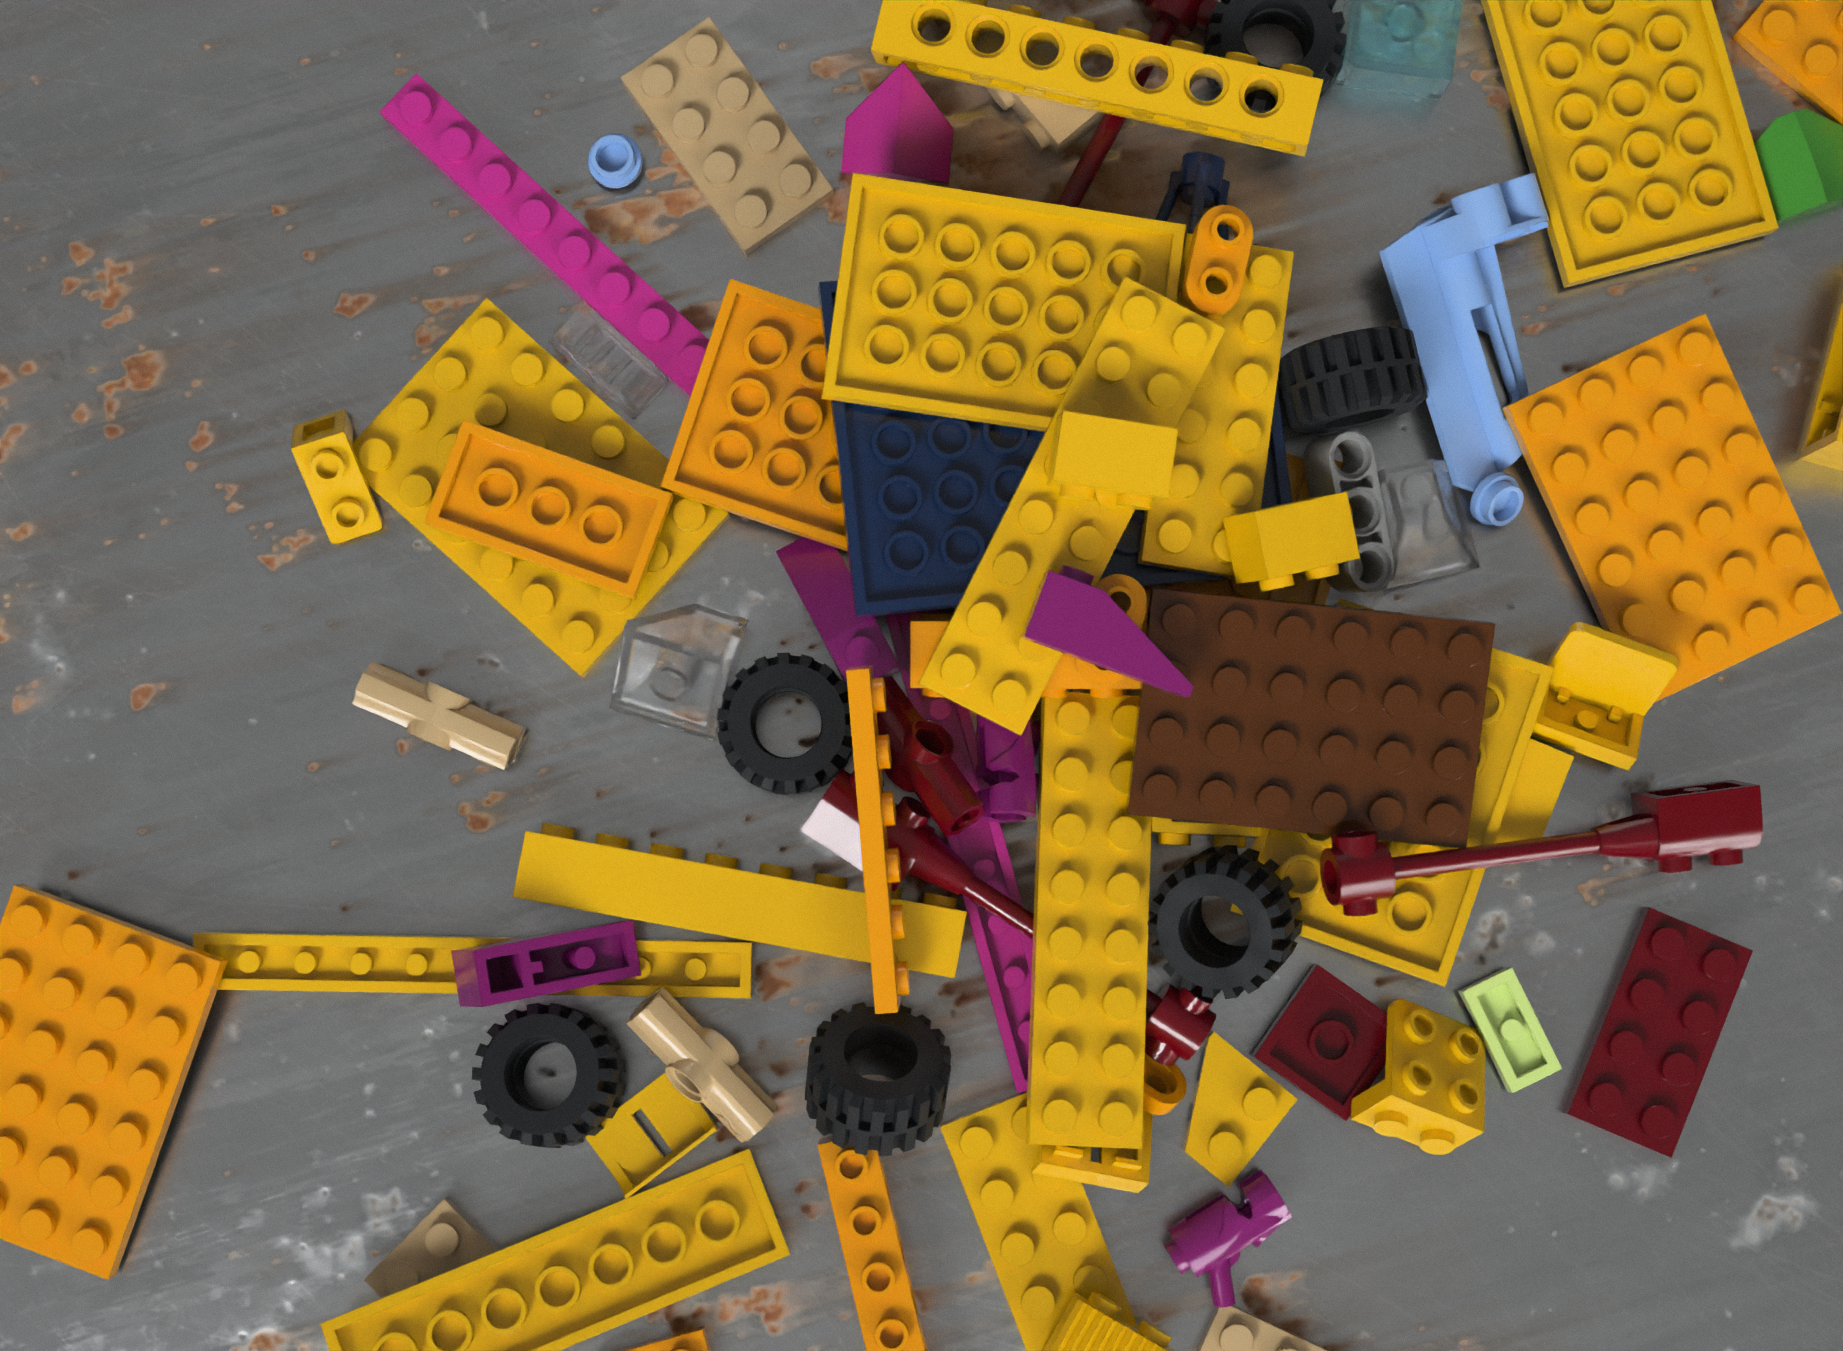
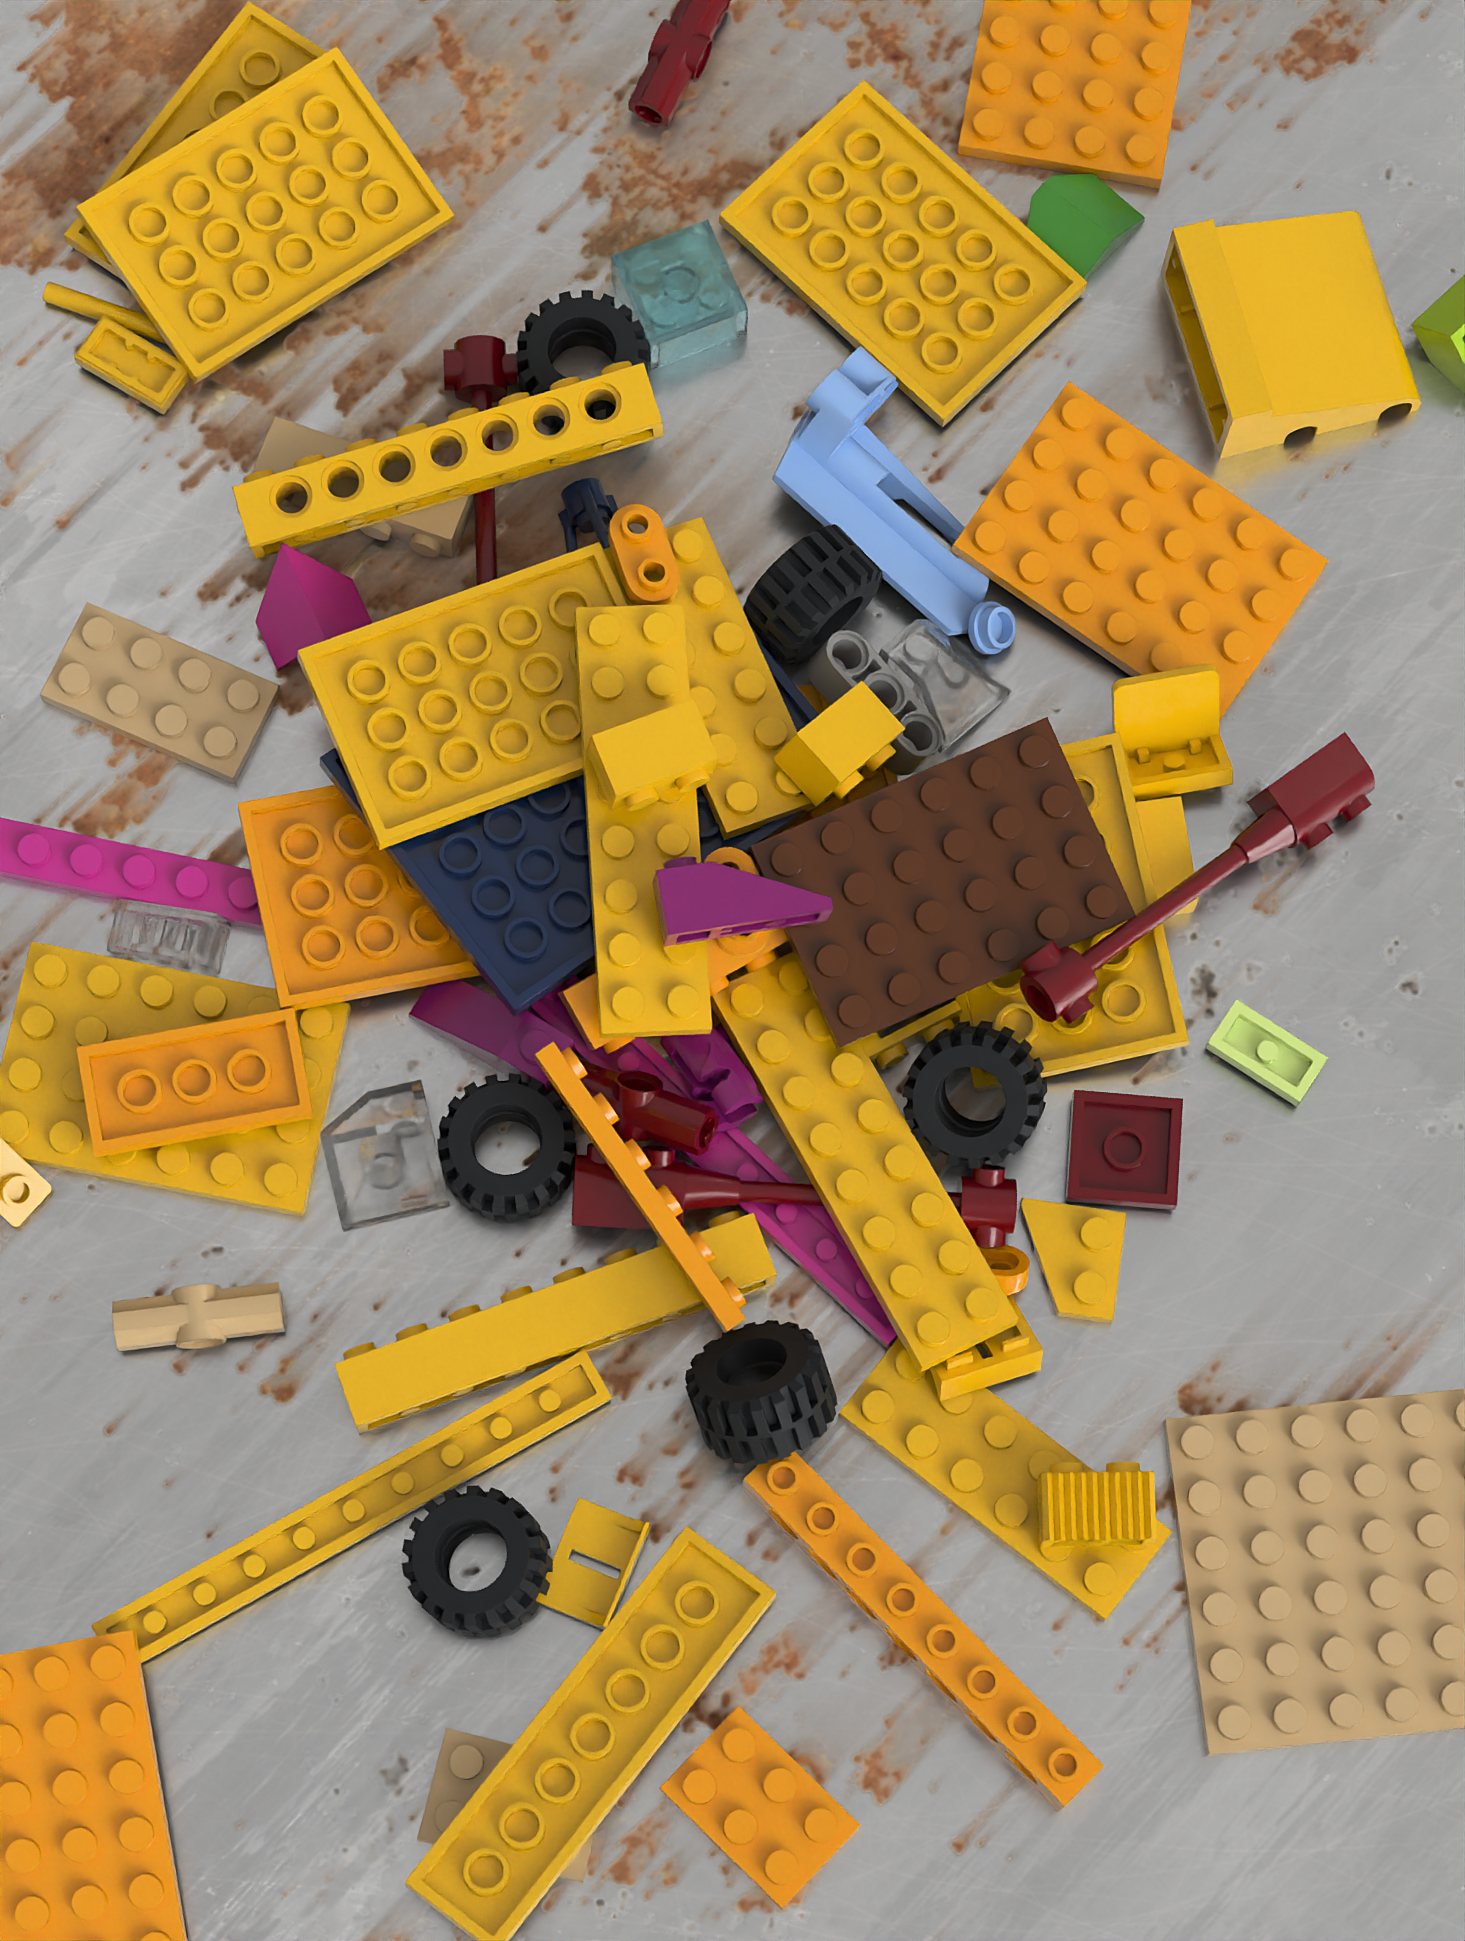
camera: 35 degrees left, 10 degrees down
magenta slope [451,920,641,1007] -> none
light blue plate [588,133,643,188] -> none
tan piece [626,987,778,1143] -> none
magenta piece [1164,1169,1293,1307] -> none
yellow bracket [1351,998,1485,1155] -> none
dark red plate [1562,907,1753,1158] -> none

